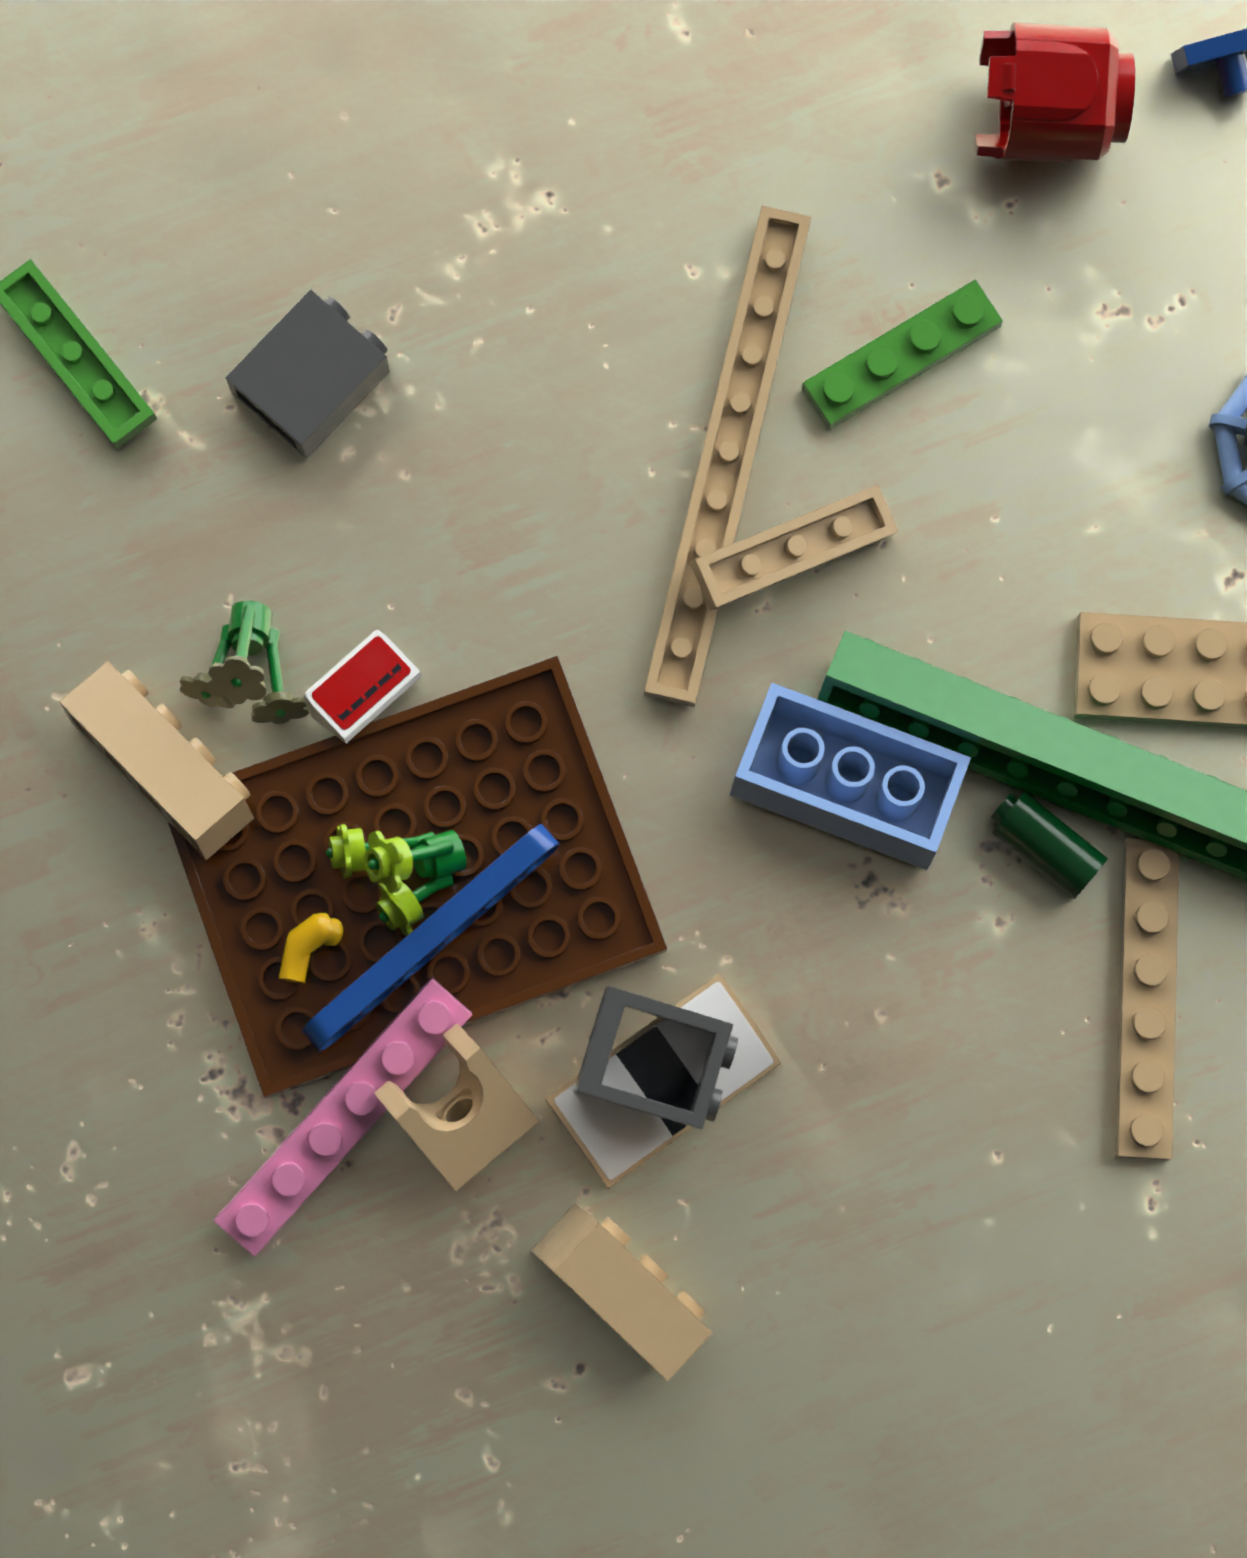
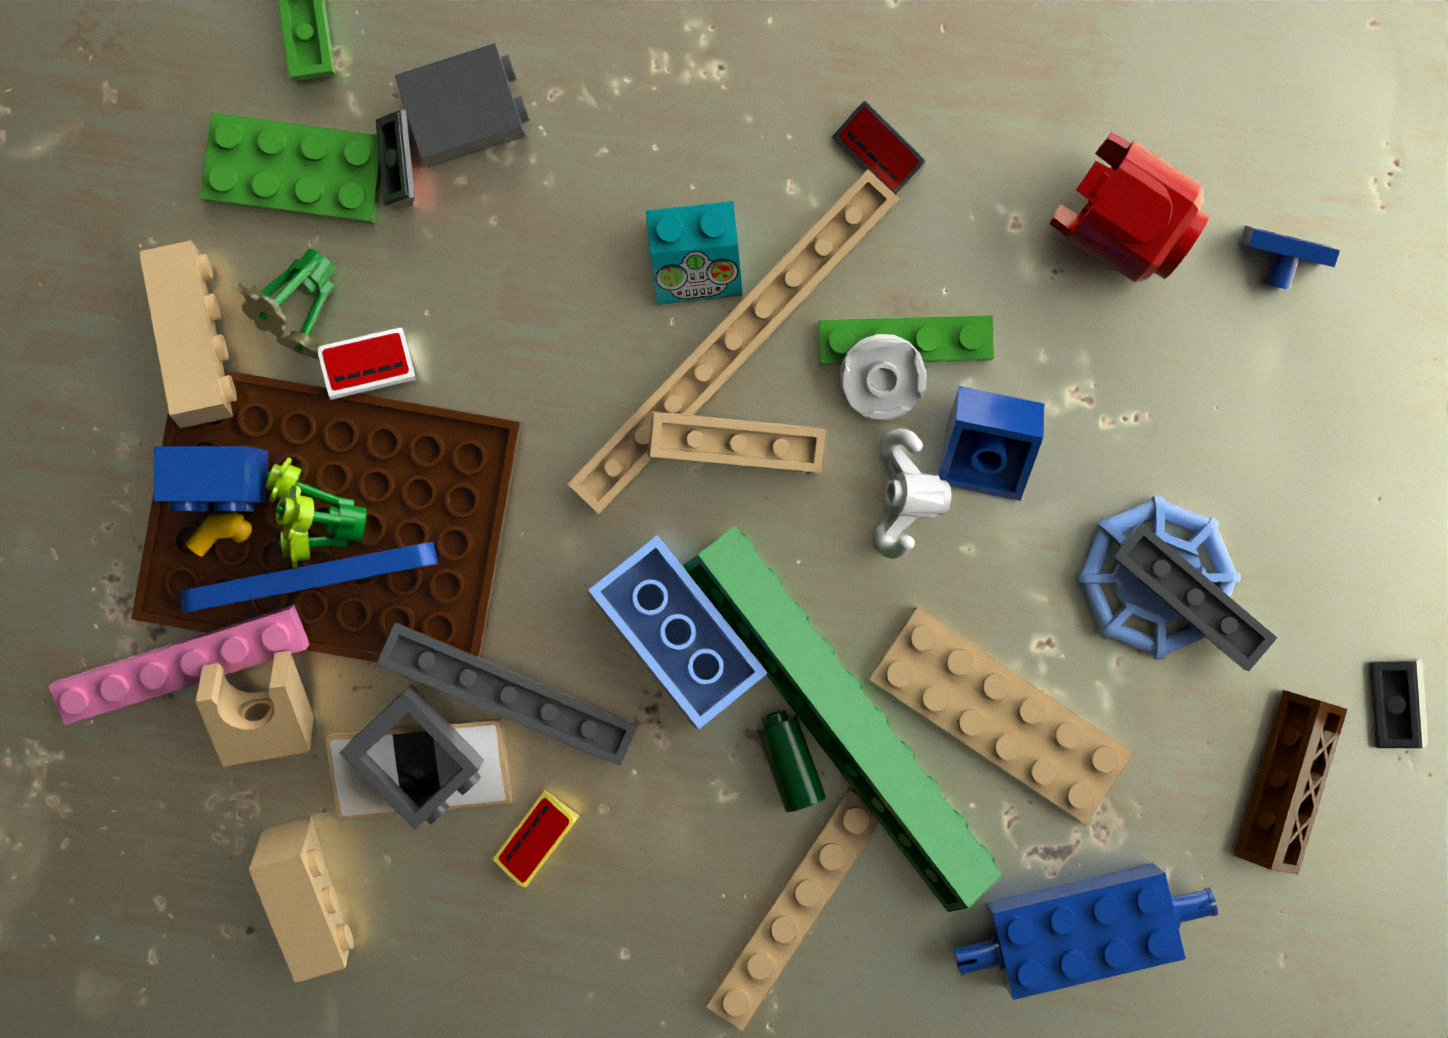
camera: 30 degrees right, 10 degrees up
none -> blue brick [154,446,268,512]
none -> bright green plate [200,113,381,224]
none -> dark grey slope [375,109,415,207]
none -> dark grey plate [376,622,638,766]
none -> red slope [492,790,579,890]
none -> teal slope [646,201,743,305]
none -> red slope [832,101,926,195]
none -> white tile [839,334,927,421]
none -> white piece [874,428,951,559]
none -> blue slope [937,386,1045,501]

